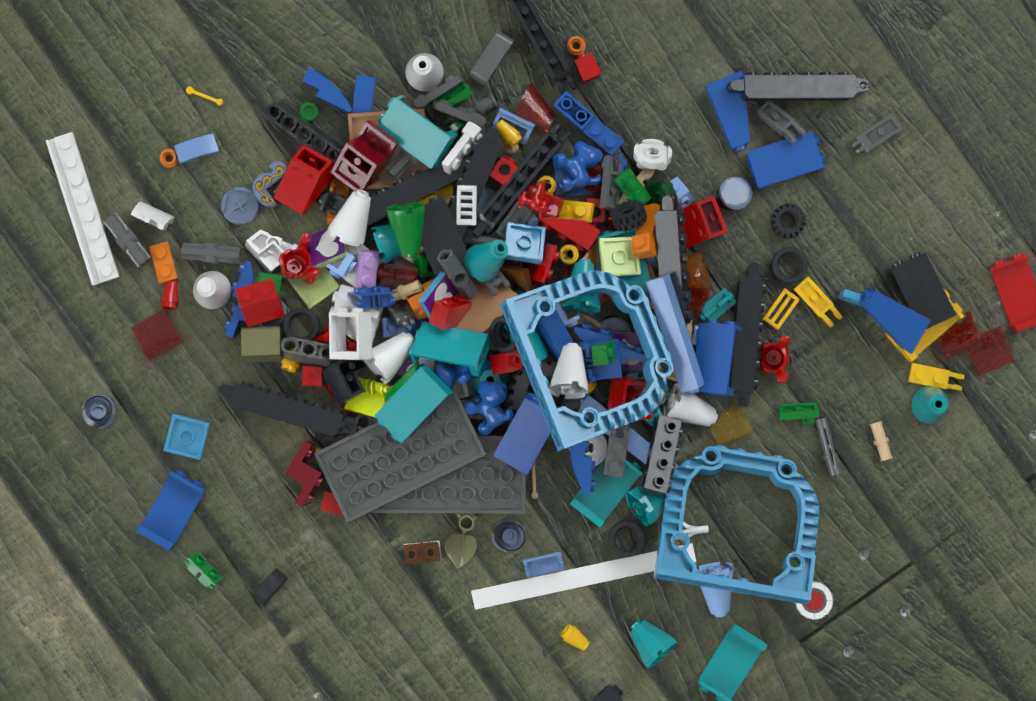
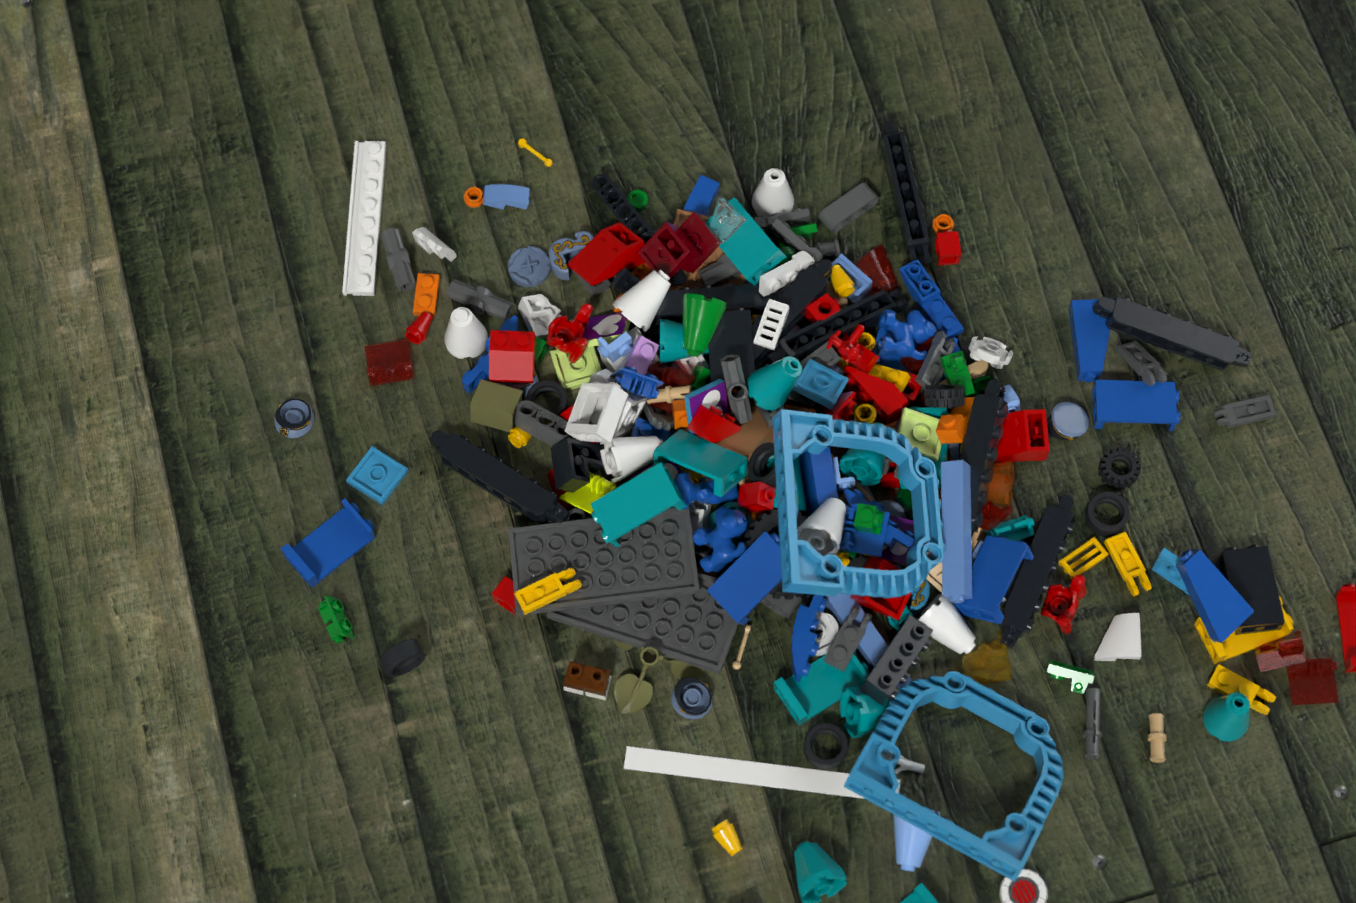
camera: 20 degrees right, 20 degrees down
dark red bracket [285,441,325,507] -> none
blue slope [302,67,352,114] -> none
red brick [302,366,324,387] -> none
medium blue hinge [523,551,564,578] -> none
none -> yellow hinge [514,568,582,615]
none -> clear slope [710,197,746,243]
none -> white slope [1094,613,1141,661]

